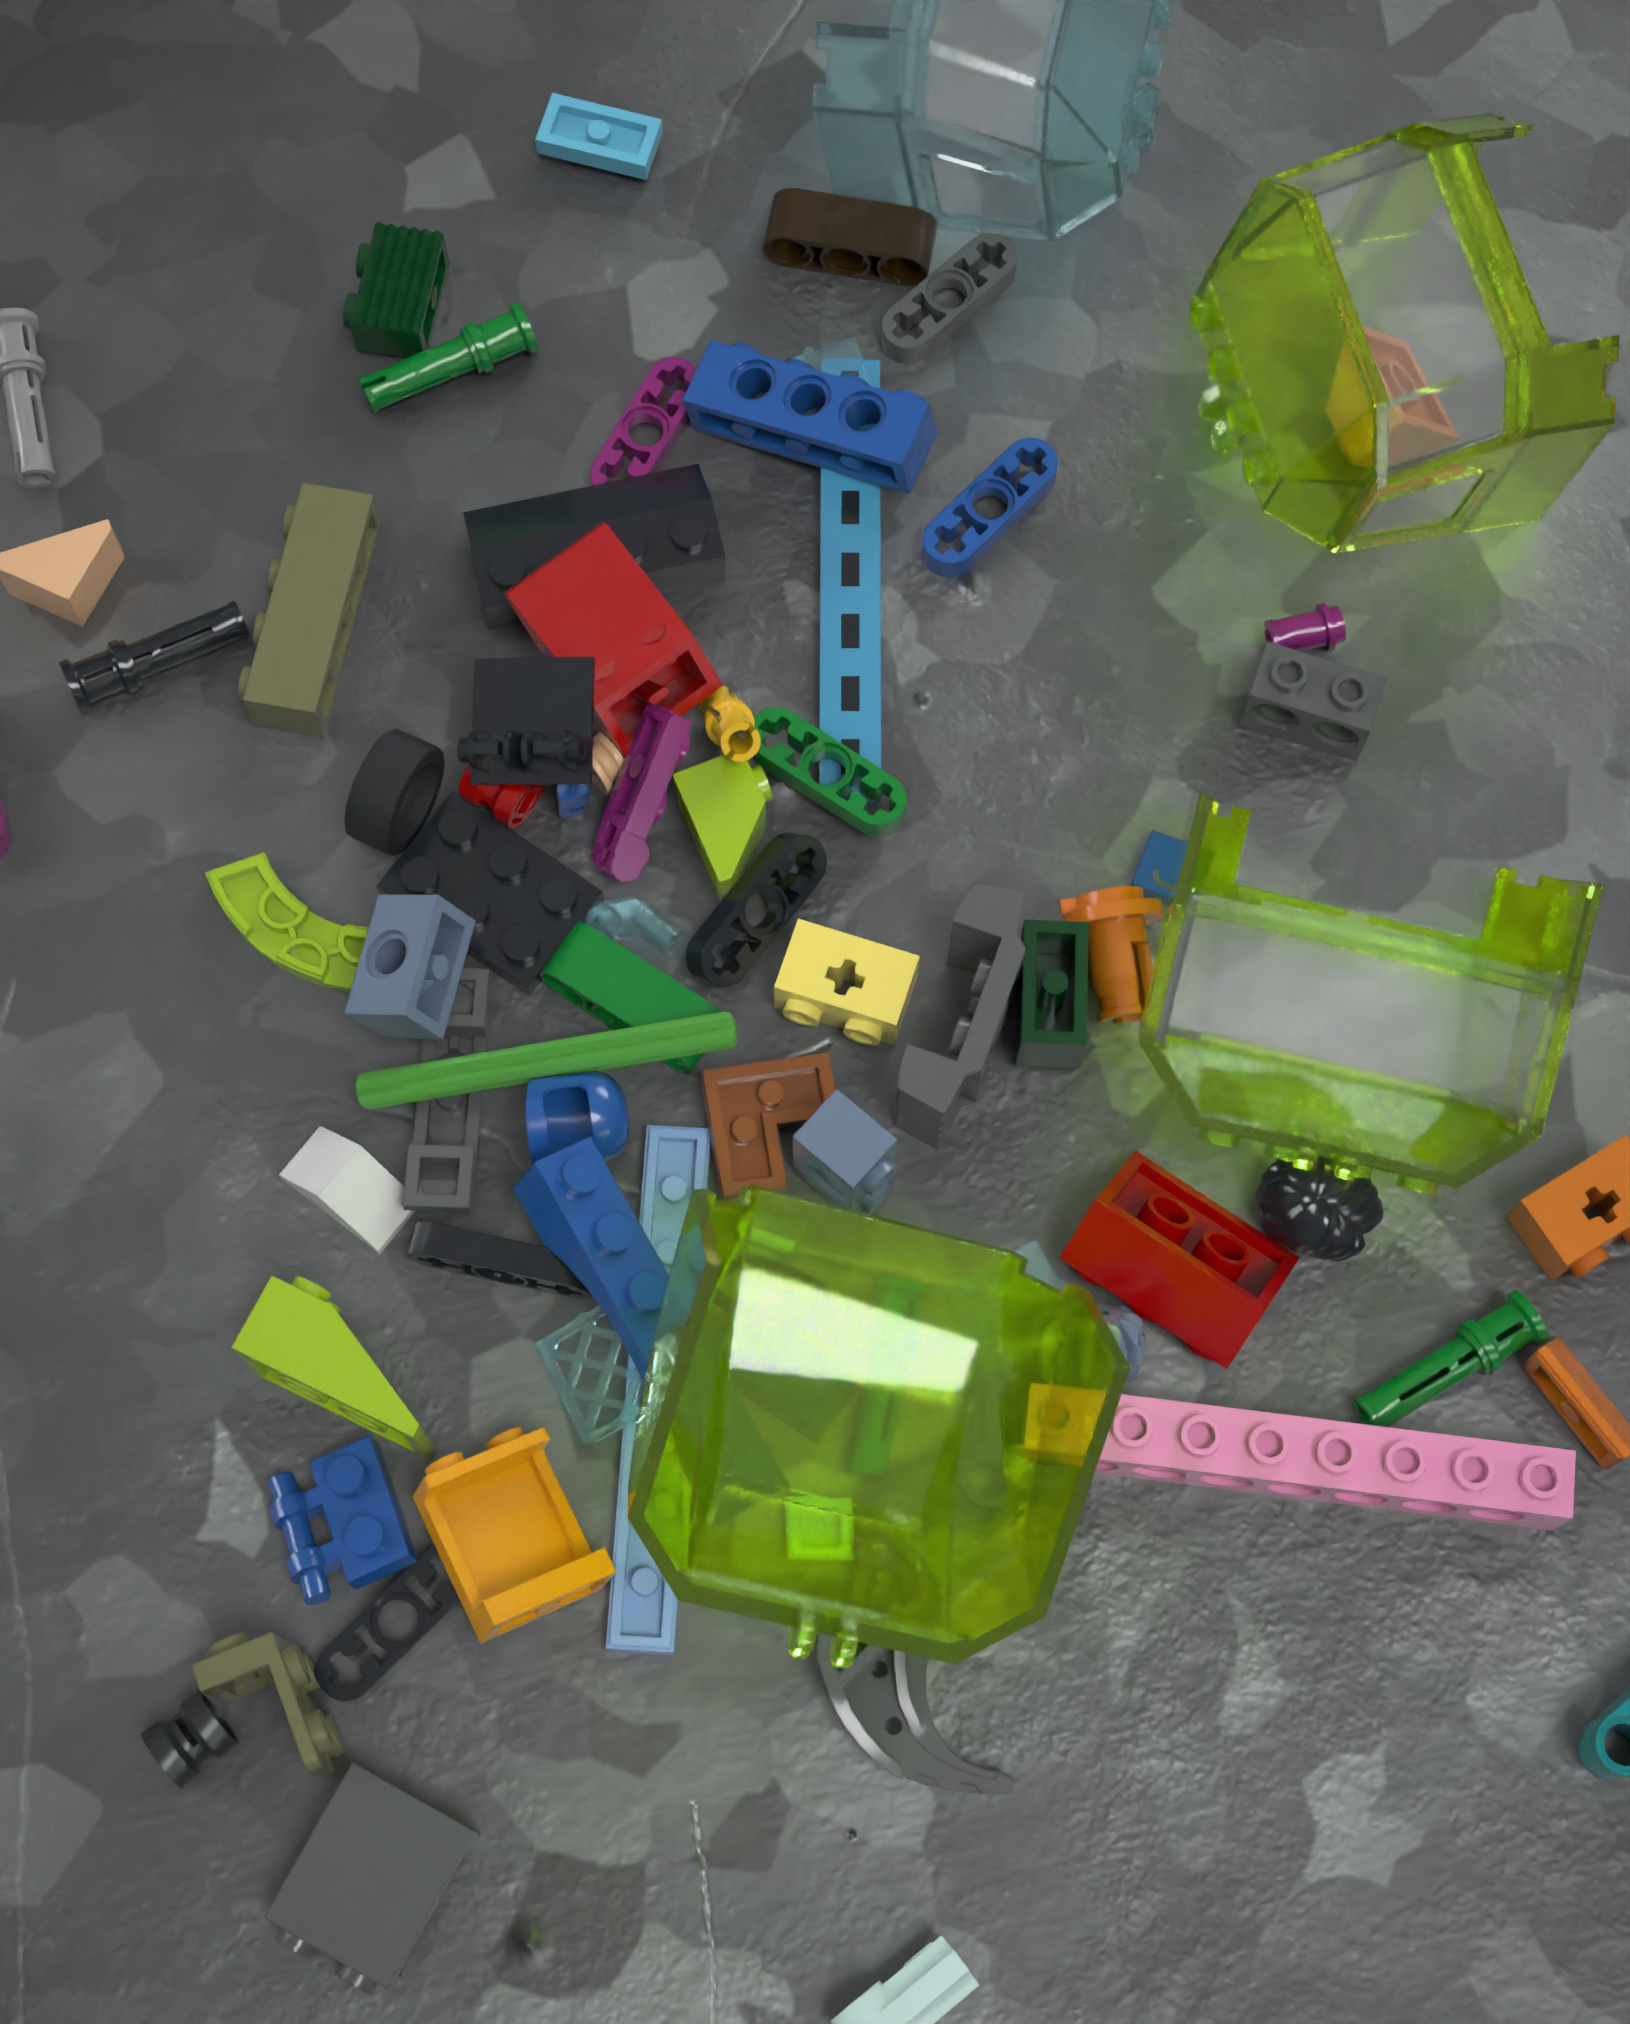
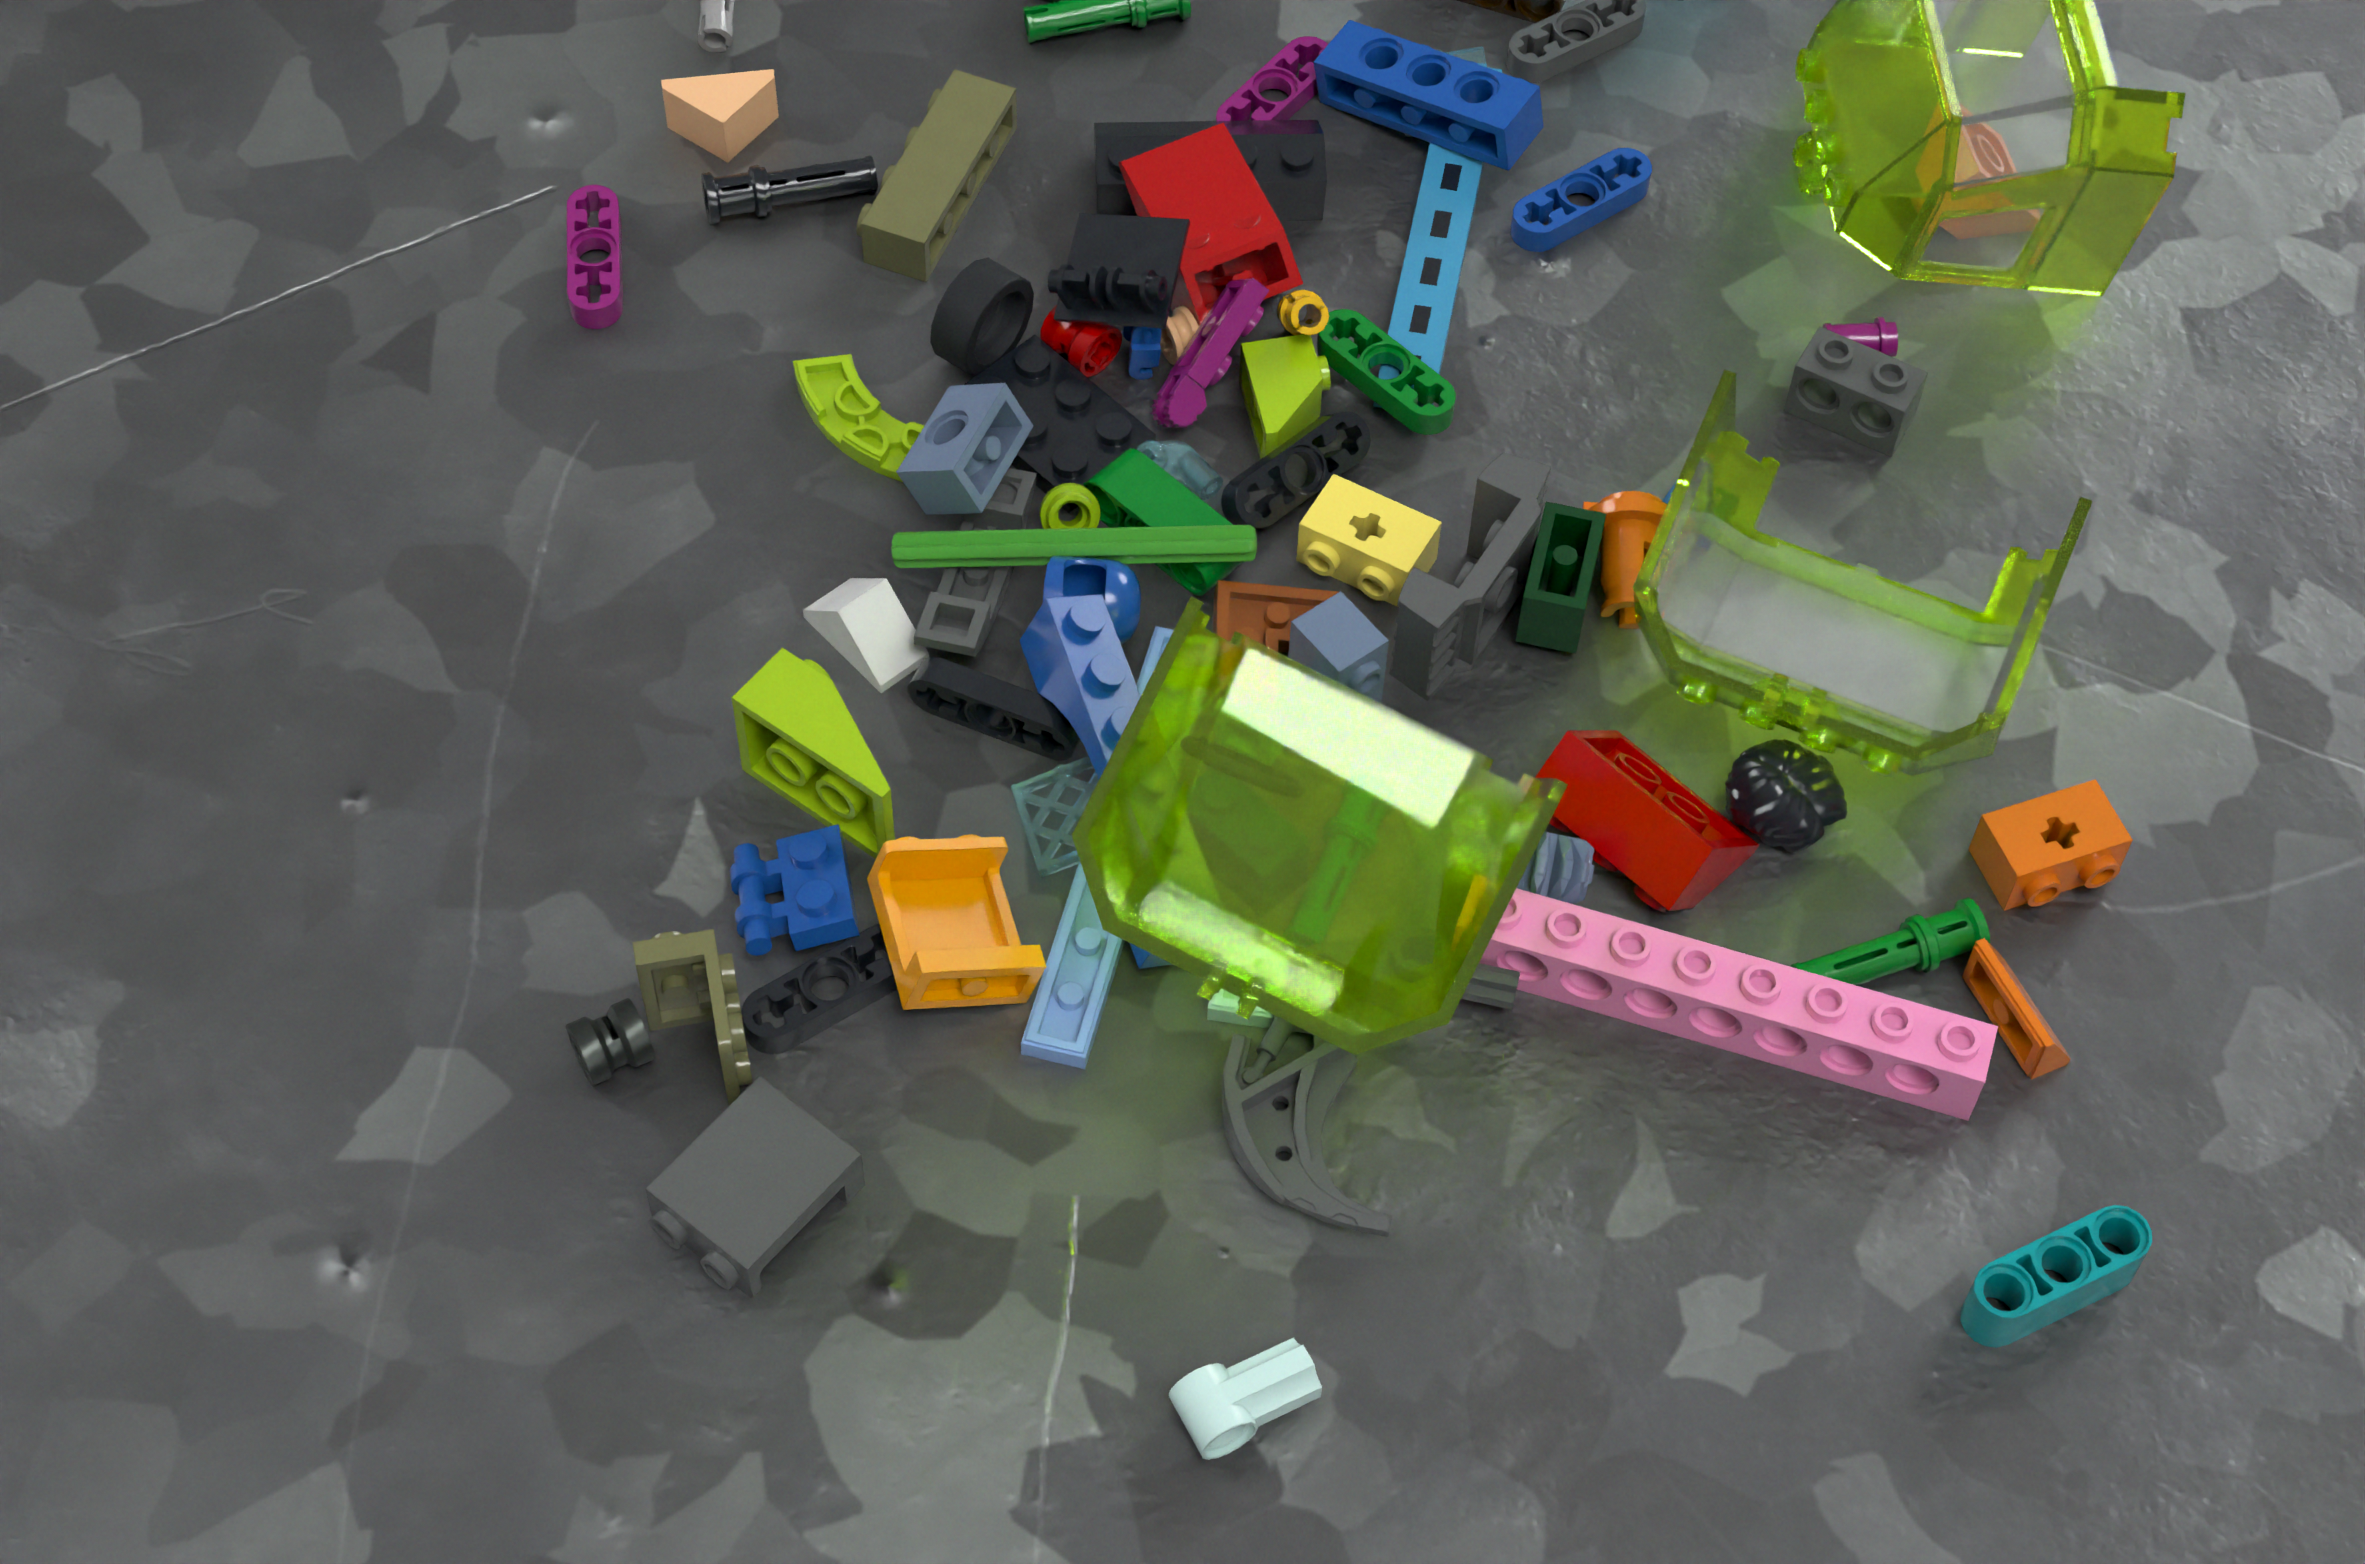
camera: 10 degrees right, 15 degrees down
none -> lime plate [1039,483,1100,529]

